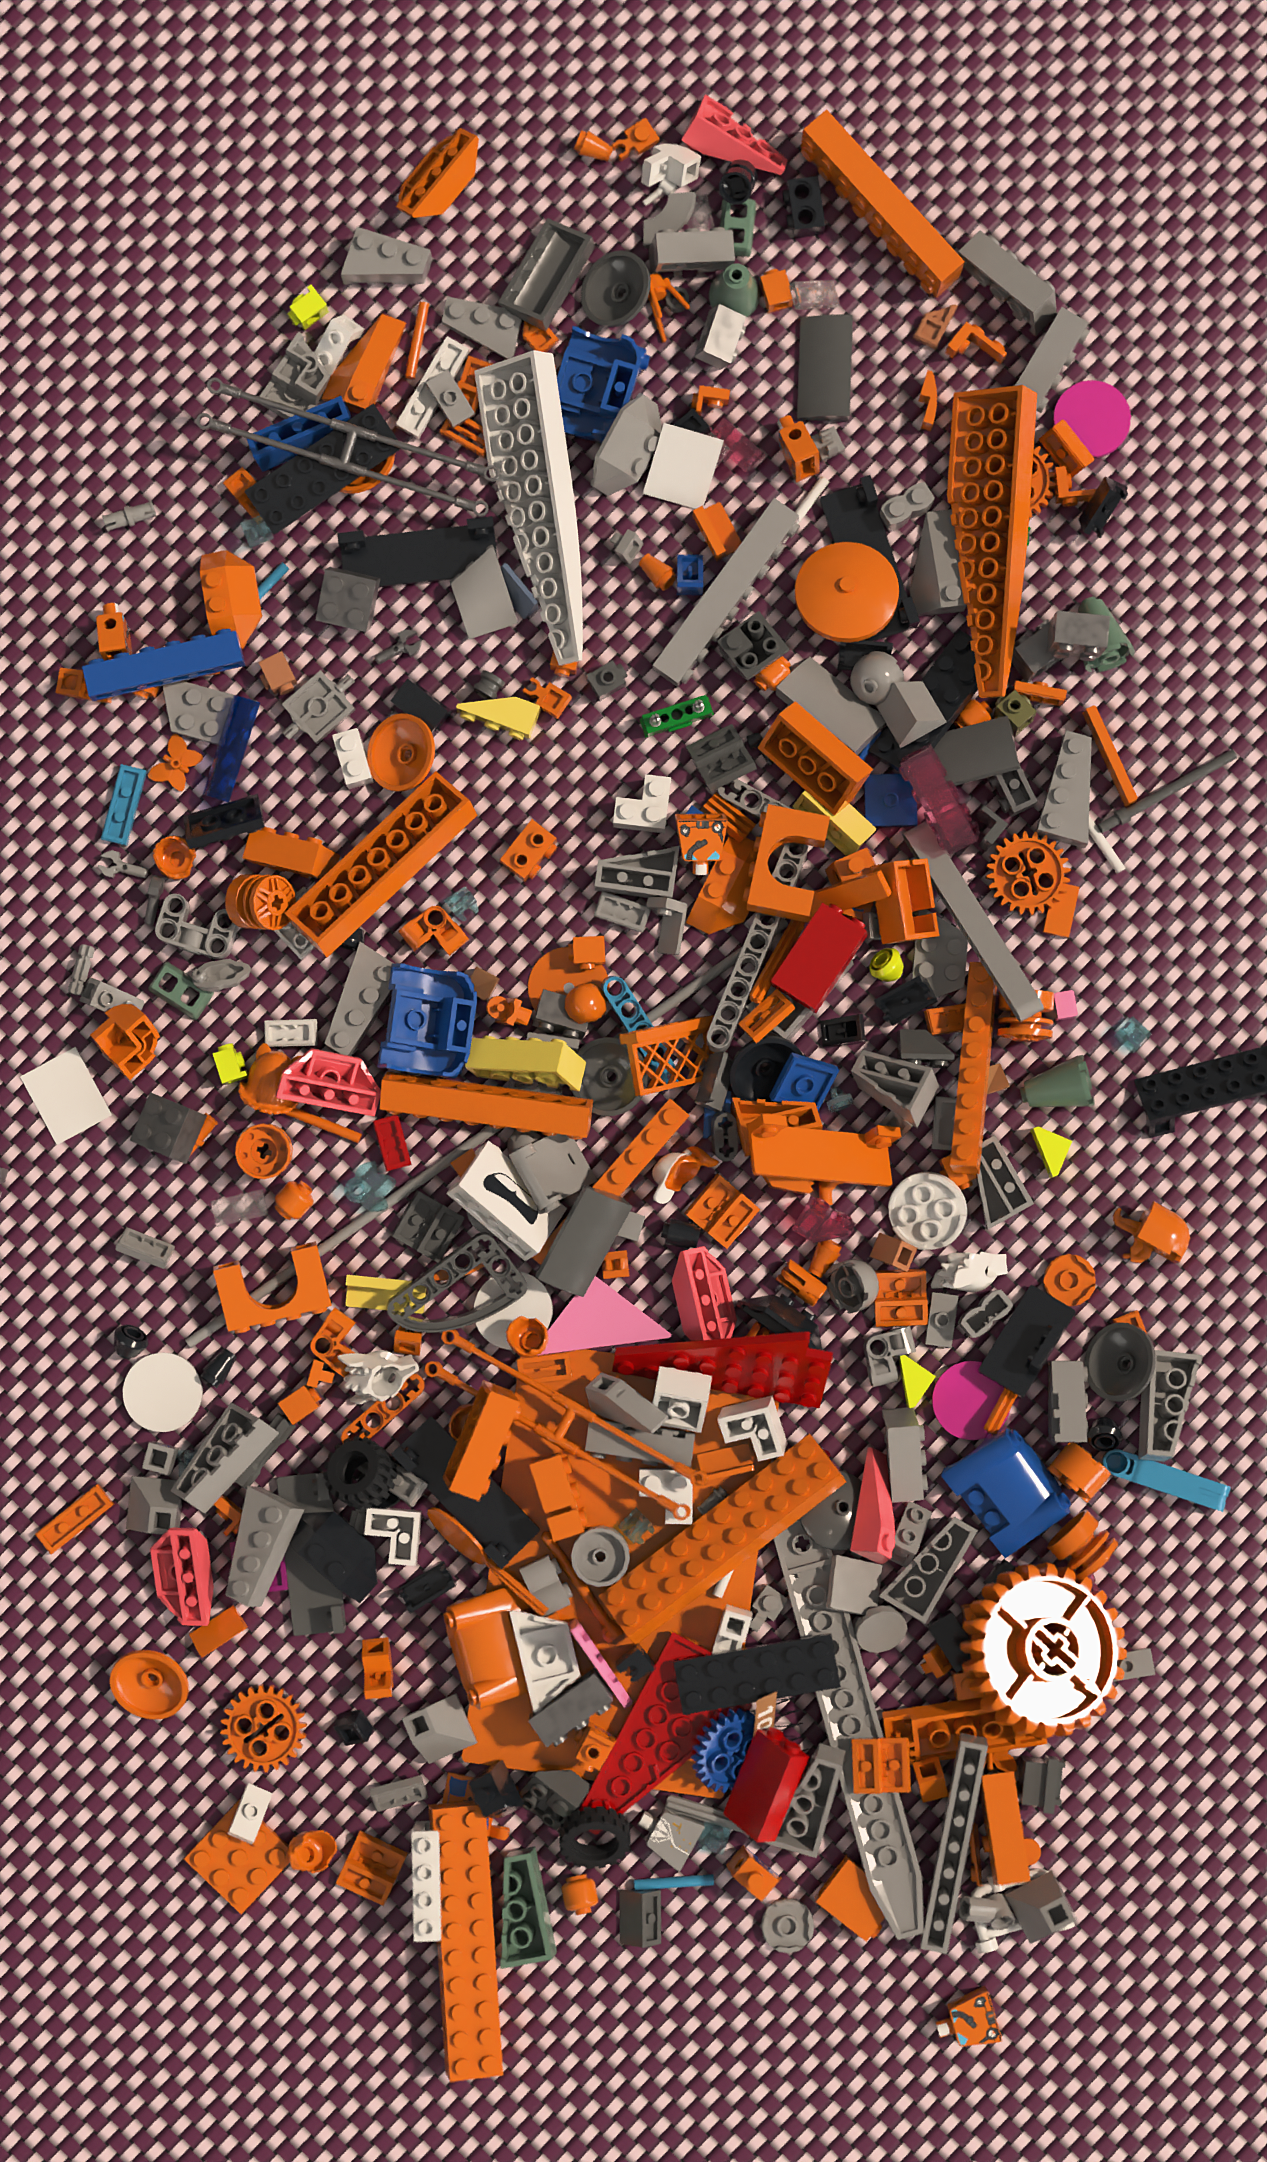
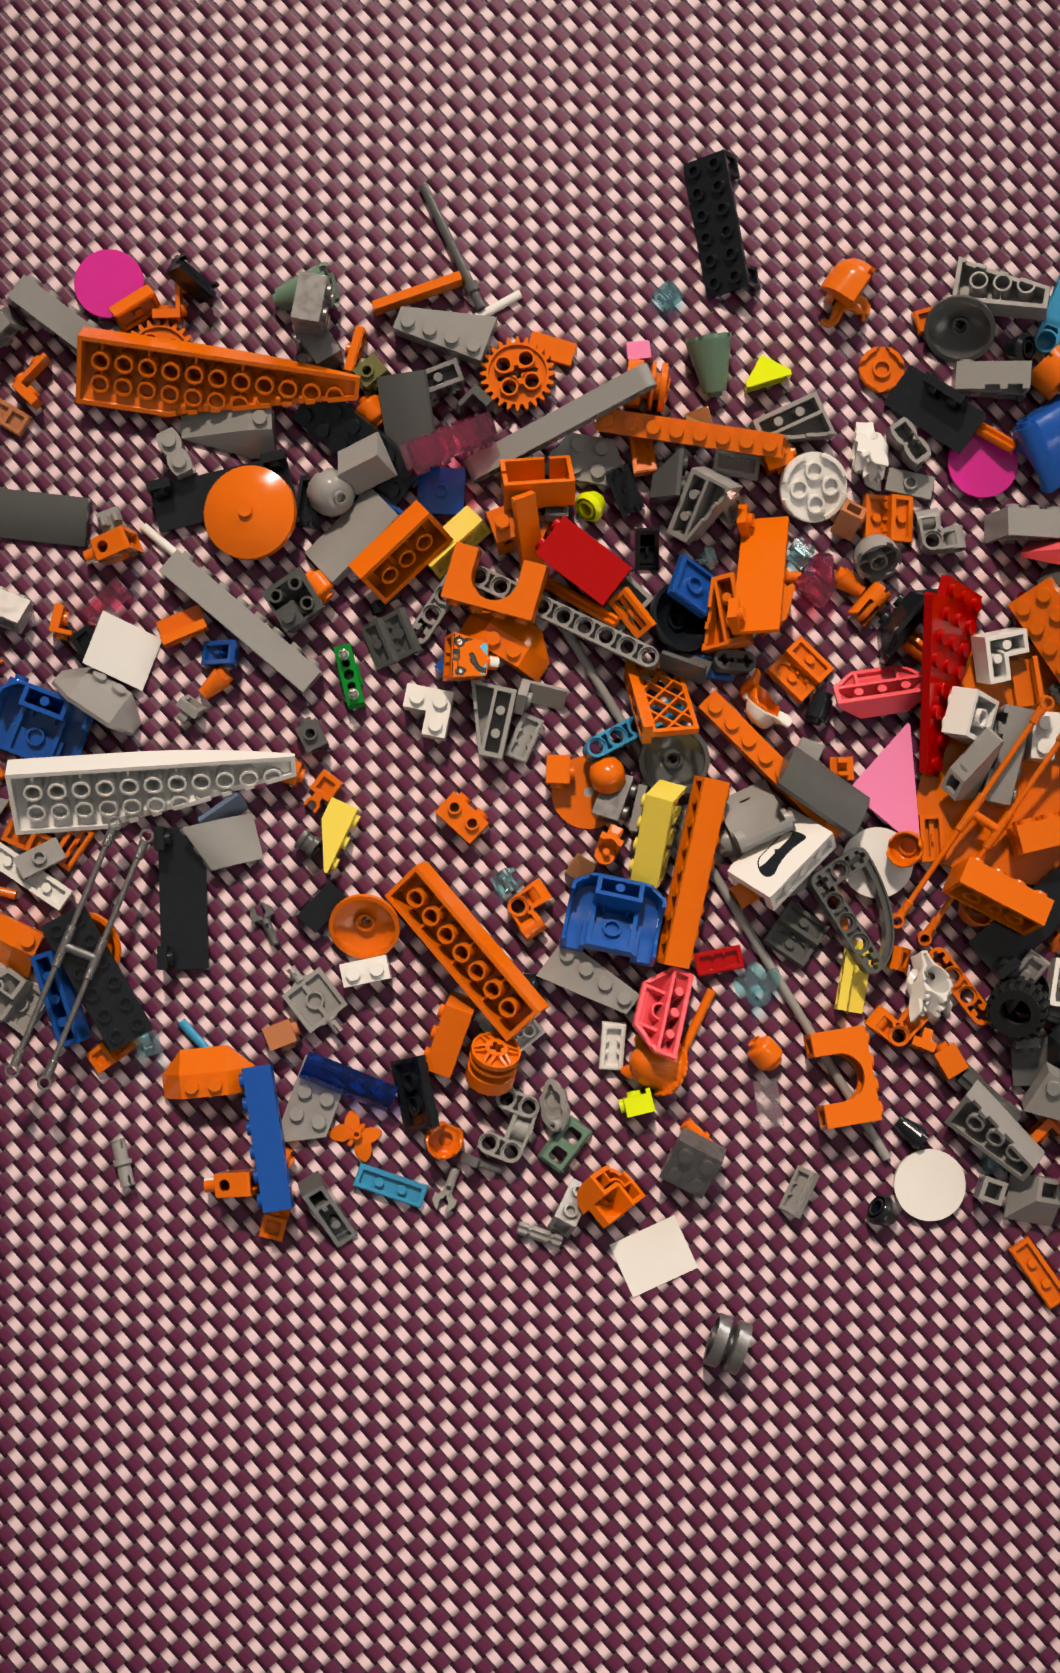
camera: 85 degrees left, 0 degrees up
orange wheel [235,1123,293,1179] -> none
flat silver brick [316,567,381,632] -> none
orange tile [700,792,756,843] -> none
neon yellow slope [898,1355,936,1408] -> none
orange slope [918,370,937,431] -> none
none -> dark grey slope [297,1170,358,1248]
none -> clear light blue tile [786,537,816,570]

